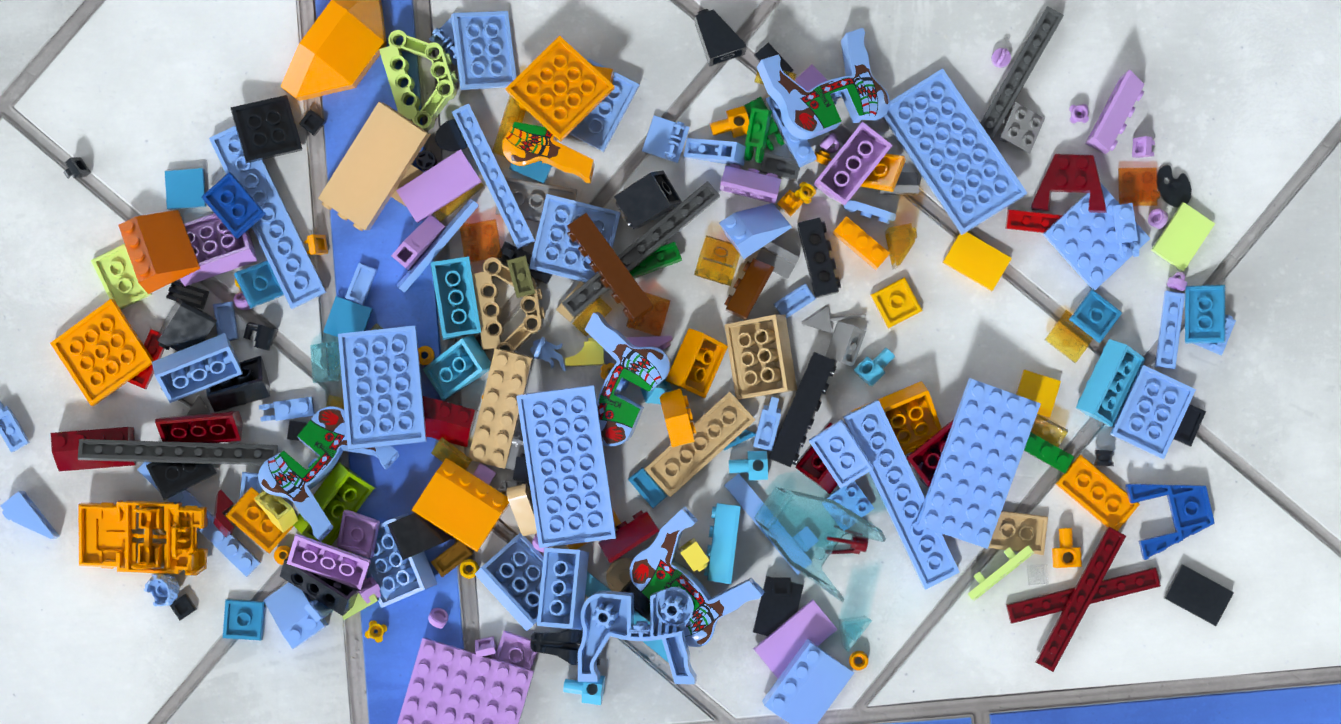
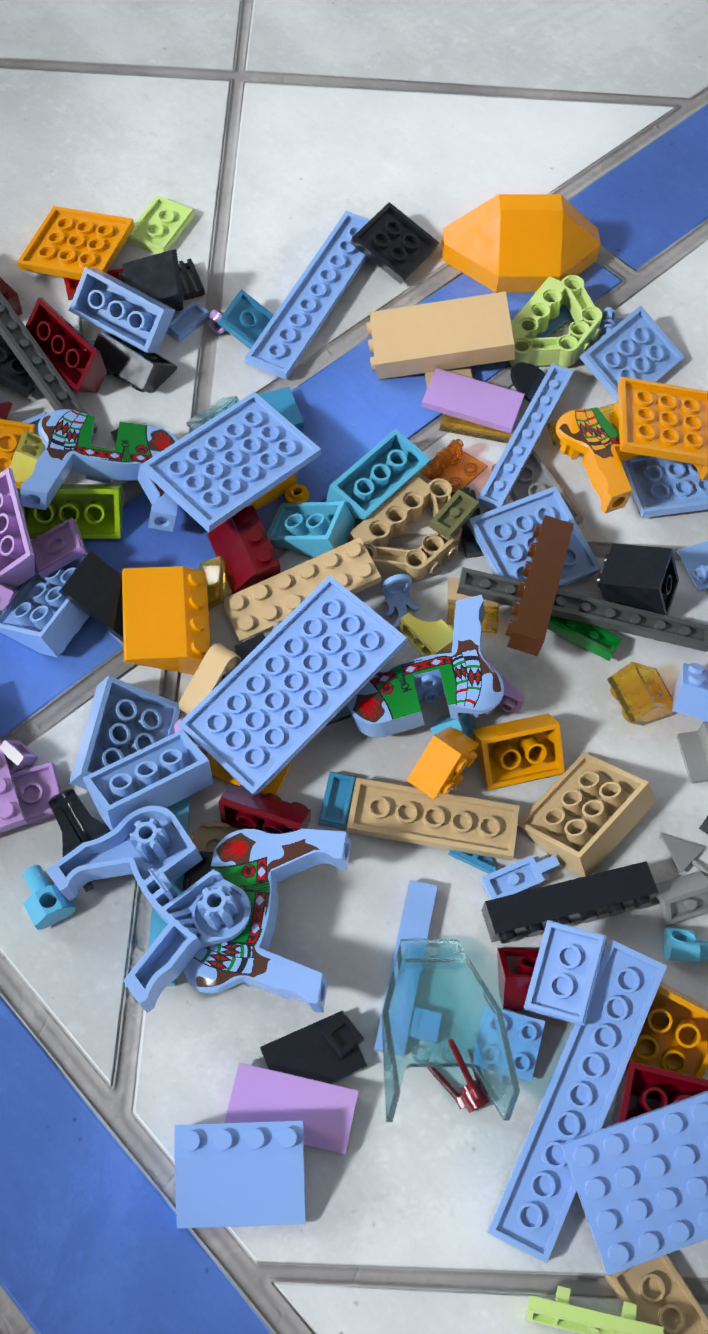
camera: 45 degrees right, 25 degrees down
black tile [63,157,91,179] -> none
orange slope [118,210,201,294] -> none
dark azure tile [165,168,206,210] -> none
lavender slope [180,213,257,286] -> none
blue tile [201,172,266,239] -> none
black piece [243,322,277,351] -> none
light blue hinge [259,397,315,422] -> none
black tile [299,109,326,136] -> none
light orange tile [304,234,328,255] -> none
light blue tile [345,263,377,305] -> none
lavender slope [391,215,445,270] -> none
light blue tile [396,199,478,292] -> none
black wheel [416,150,437,171] -> none
lavender tile [428,608,448,629] -> none
pearl gold tile [431,541,473,577] -> none
yellow plate [459,559,479,579] -> none
lavender tile [473,463,497,485] -> none
dark azure tile [509,161,552,184] -> none
clear orange hinge [626,292,671,336] -> none
light yellow arch [678,538,710,572] -> none
medium azure slope [704,503,741,584] -> none
reddish brown slope [724,258,775,321] -> none
medium azure piece [729,451,768,480] -> none
light blue tile [773,283,816,318] -> none
clear light blue slope [838,616,872,652] -> none
light orange plate [849,651,868,670] -> none

